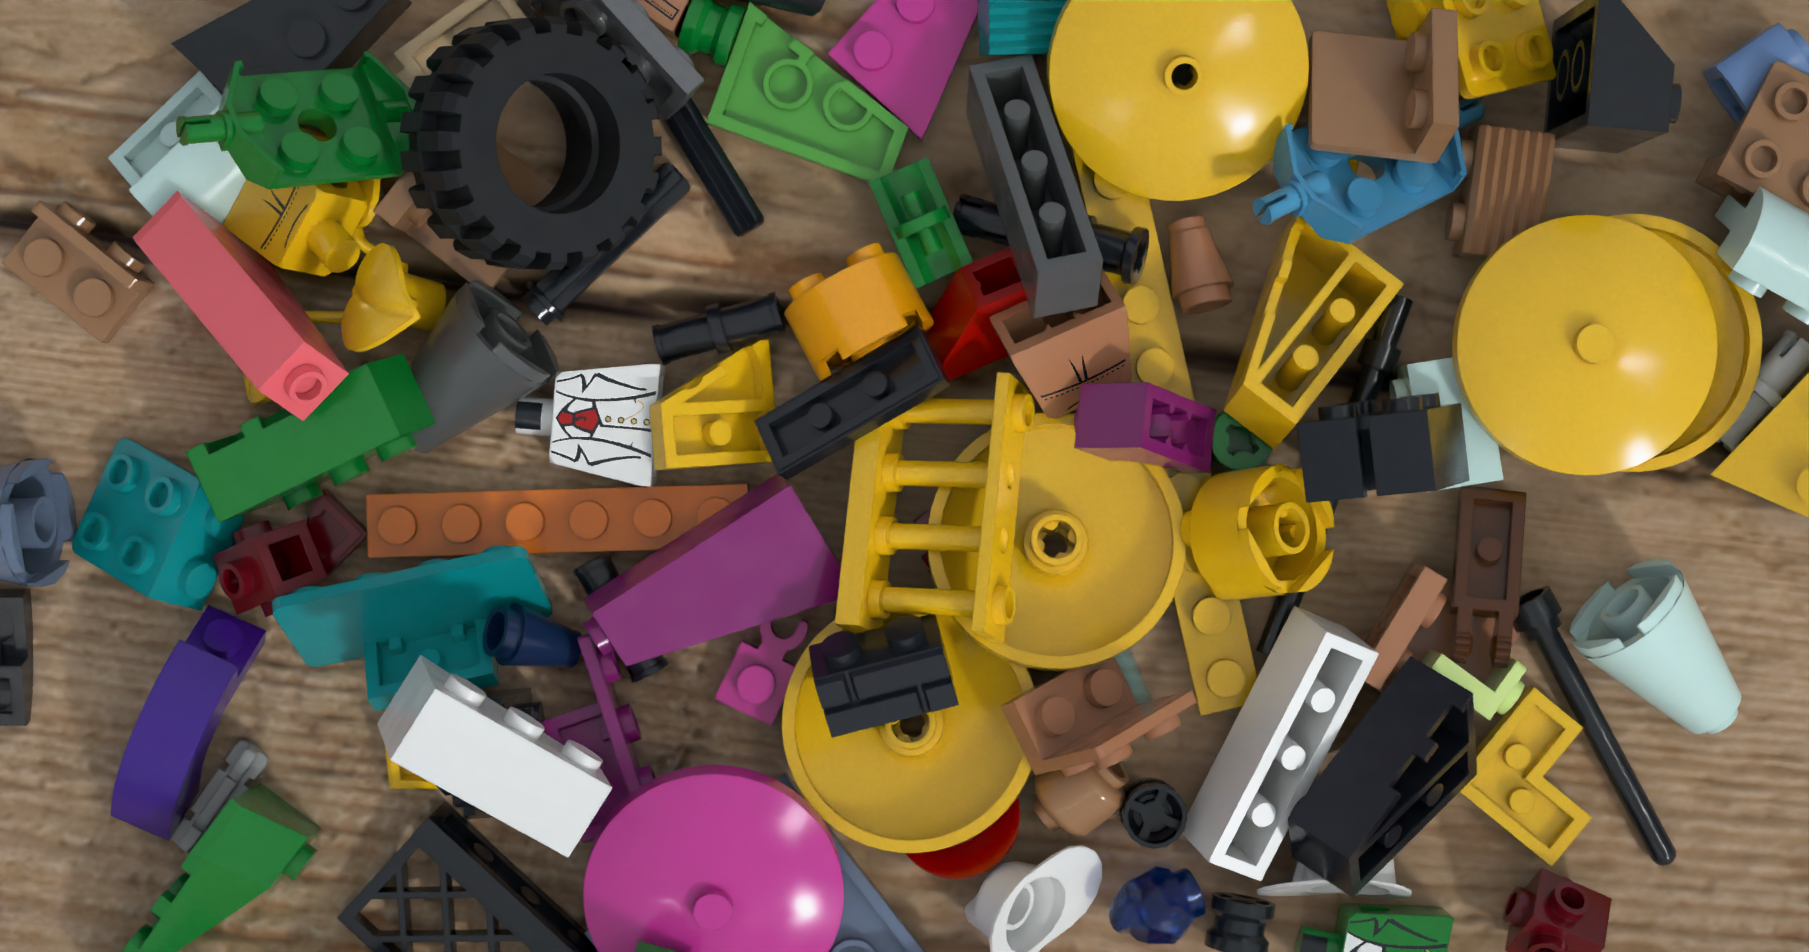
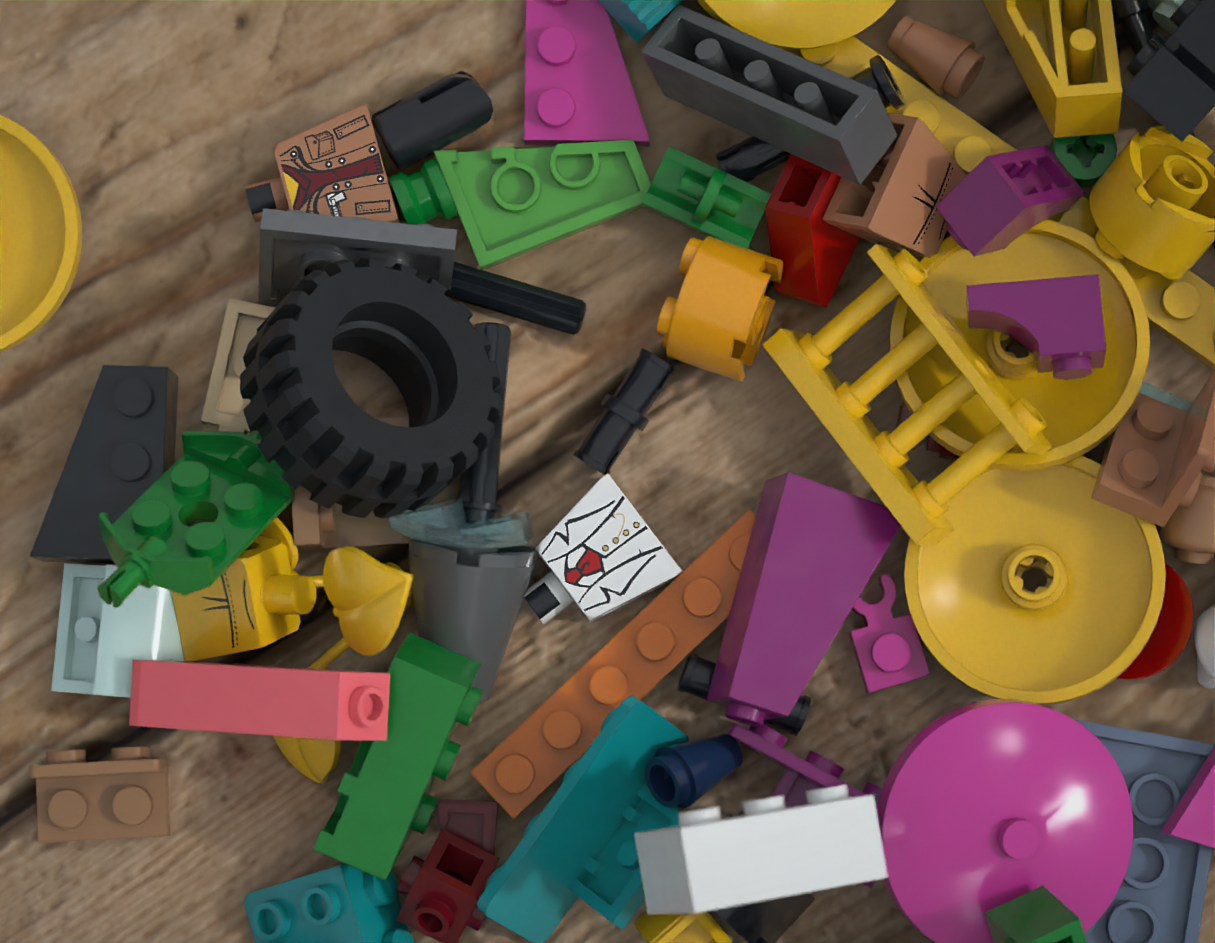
camera: 40 degrees left, 5 degrees down
yellow wing [649,339,775,470] -> none
black tile [754,325,952,480] -> none
black brick [809,615,959,738] -> none
none -> clear light blue slope [389,498,534,549]
none -> magenta arch [966,274,1106,379]

